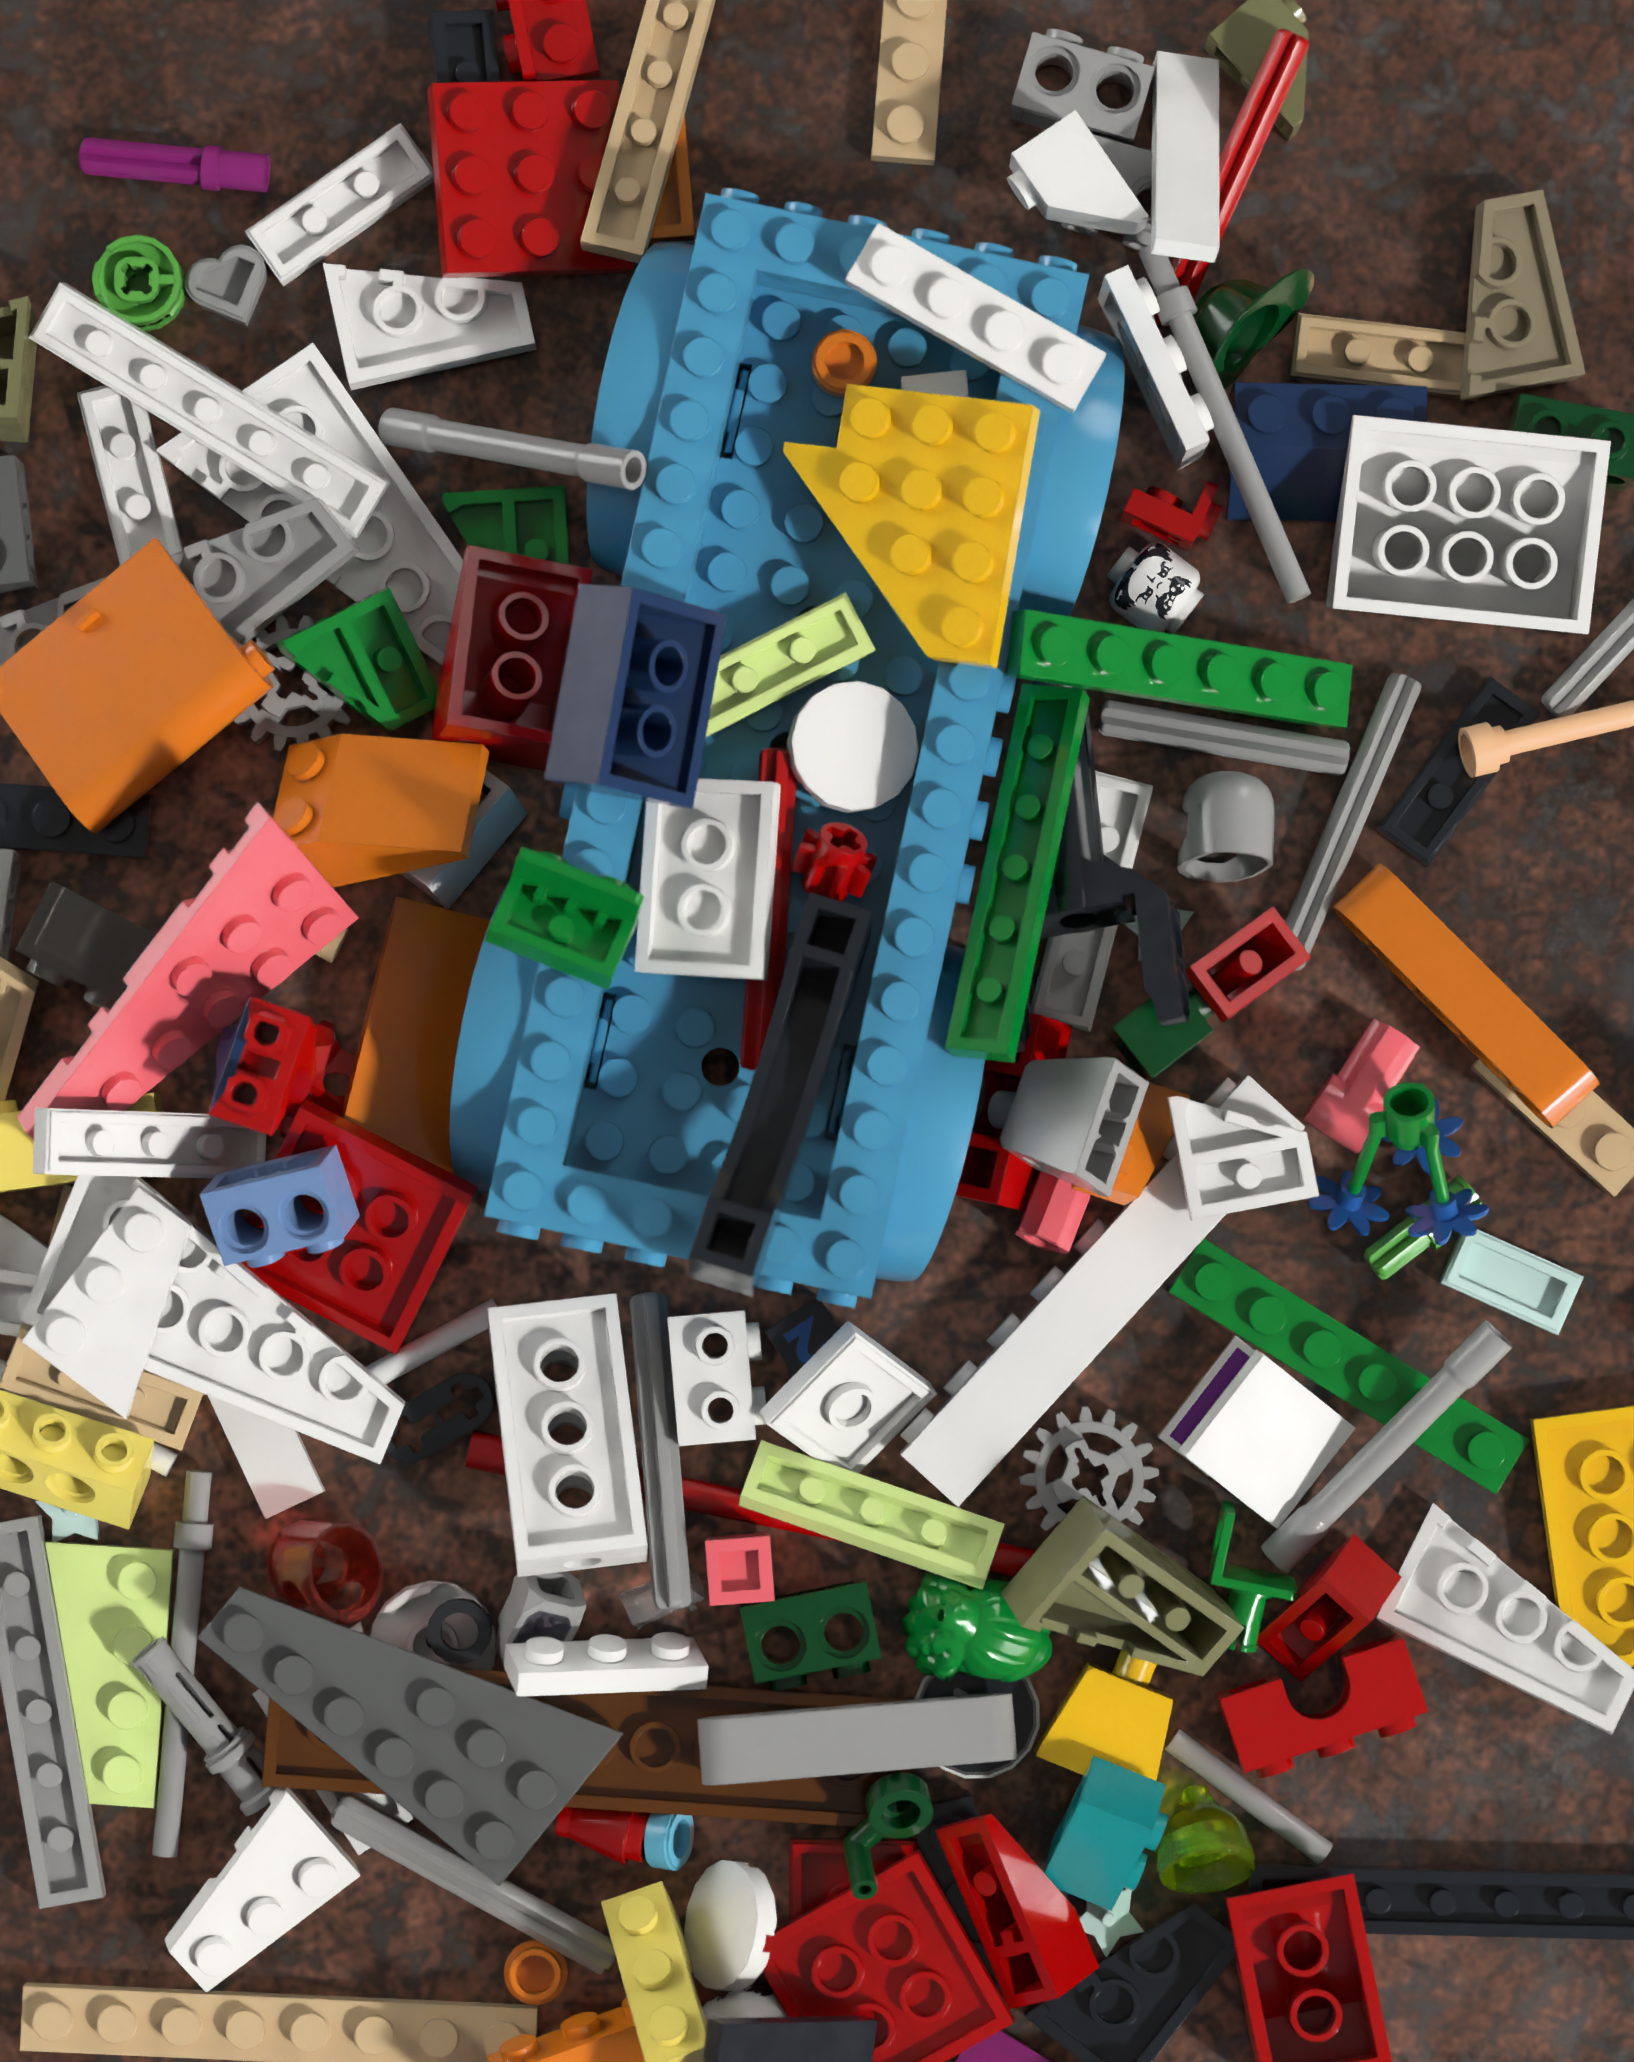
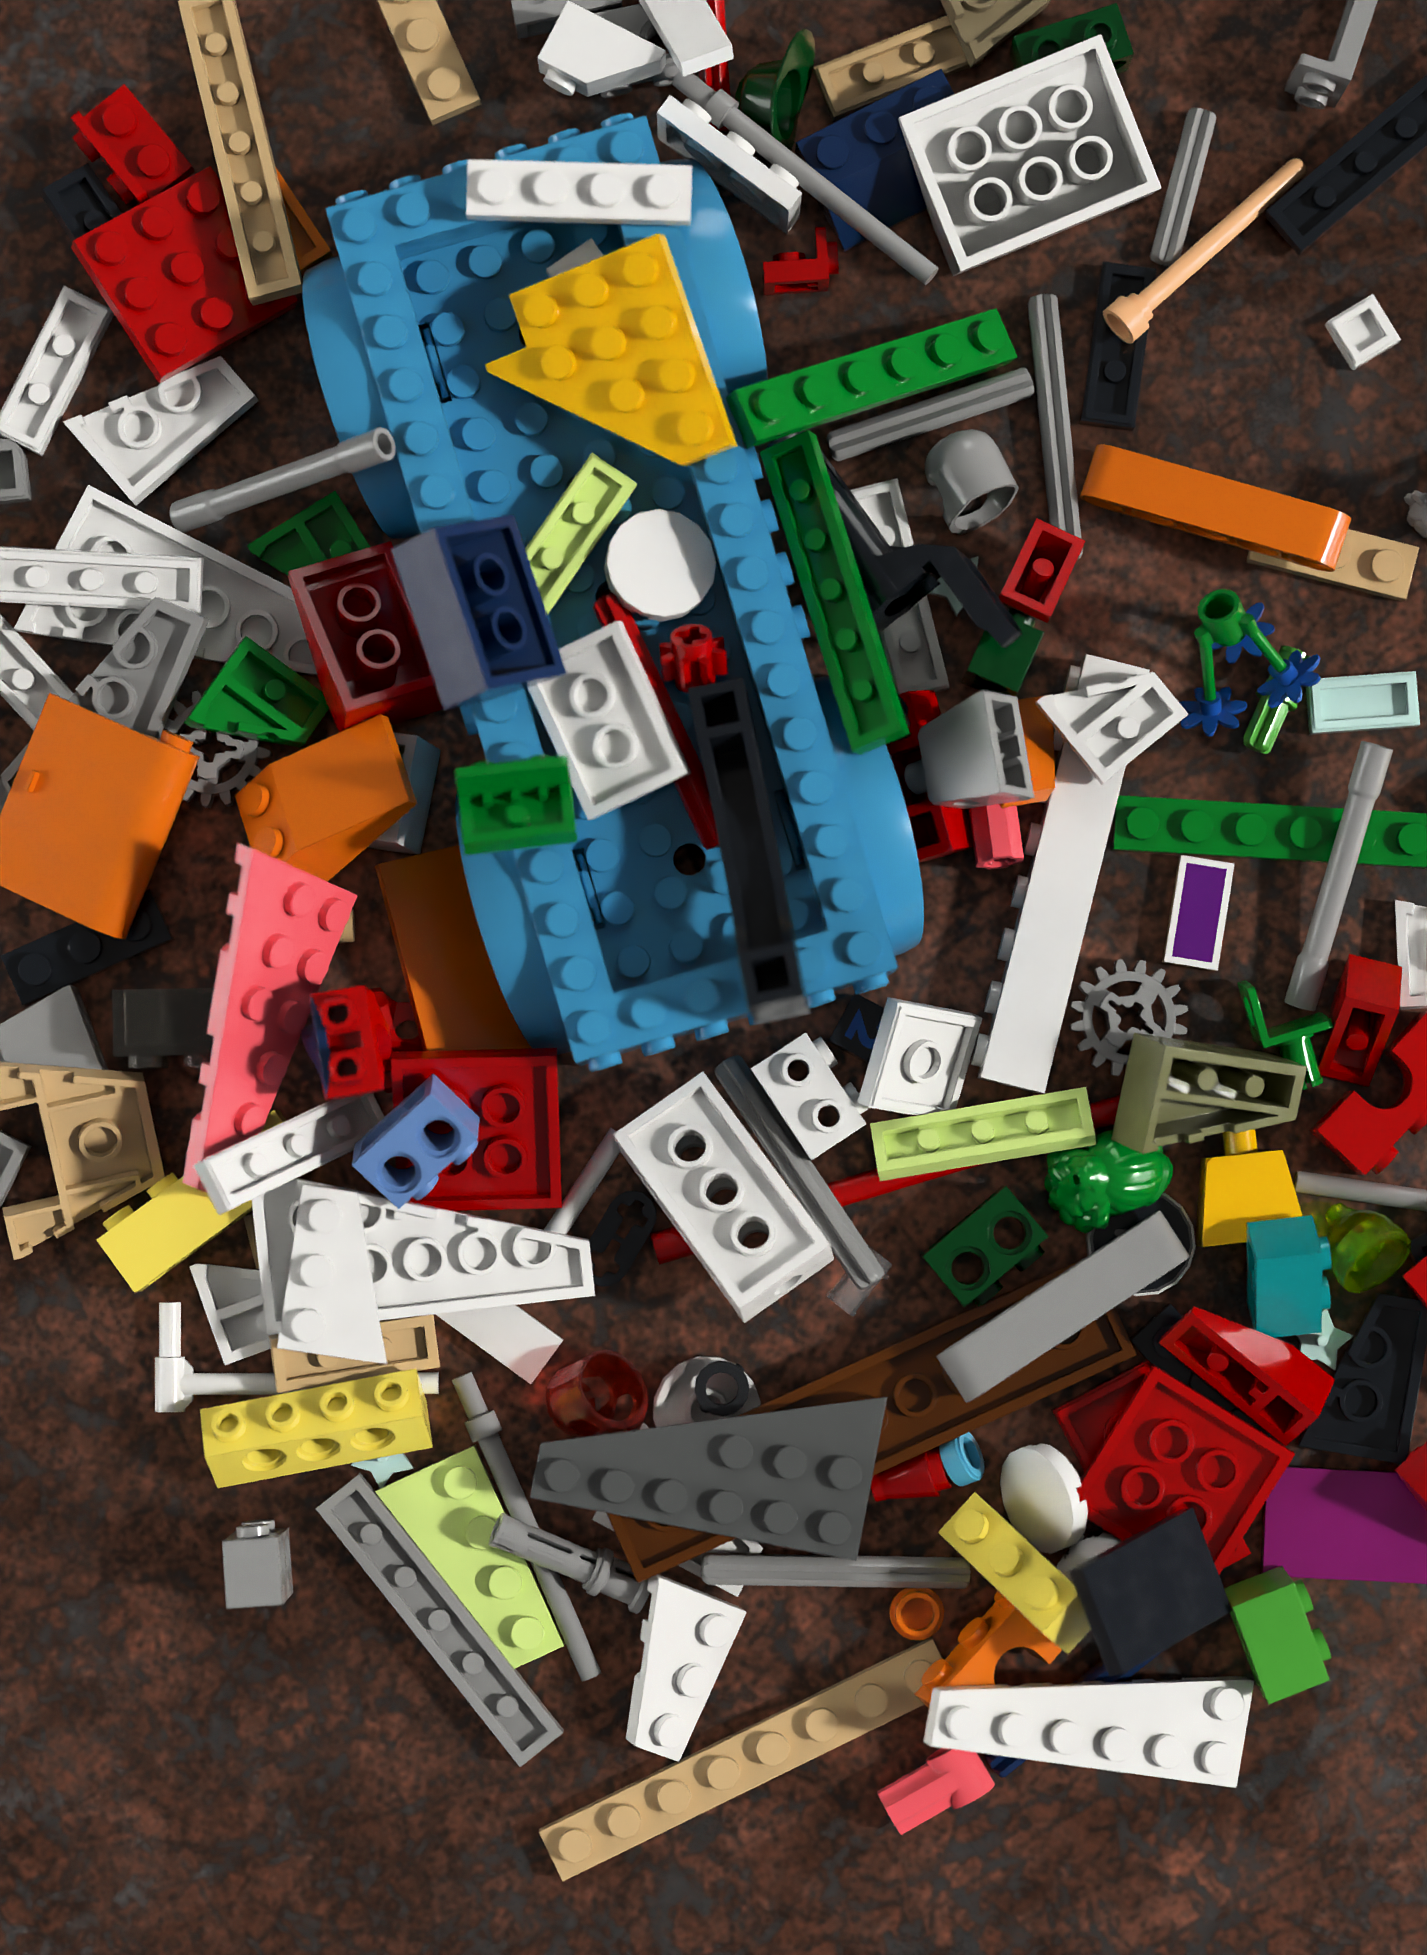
camera: 30 degrees left, 0 degrees up
light grey rock [494,1571,587,1666] -> none
white plate [504,1632,708,1697] -> none
coral brick [705,1532,775,1606] -> none
orange tile [811,329,877,398] -> none
dark green plate [843,1773,933,1900] -> none
white head [1106,542,1204,634] -> none
white tile [1178,1350,1356,1529] -> none
coral piece [1303,1018,1420,1155] -> none

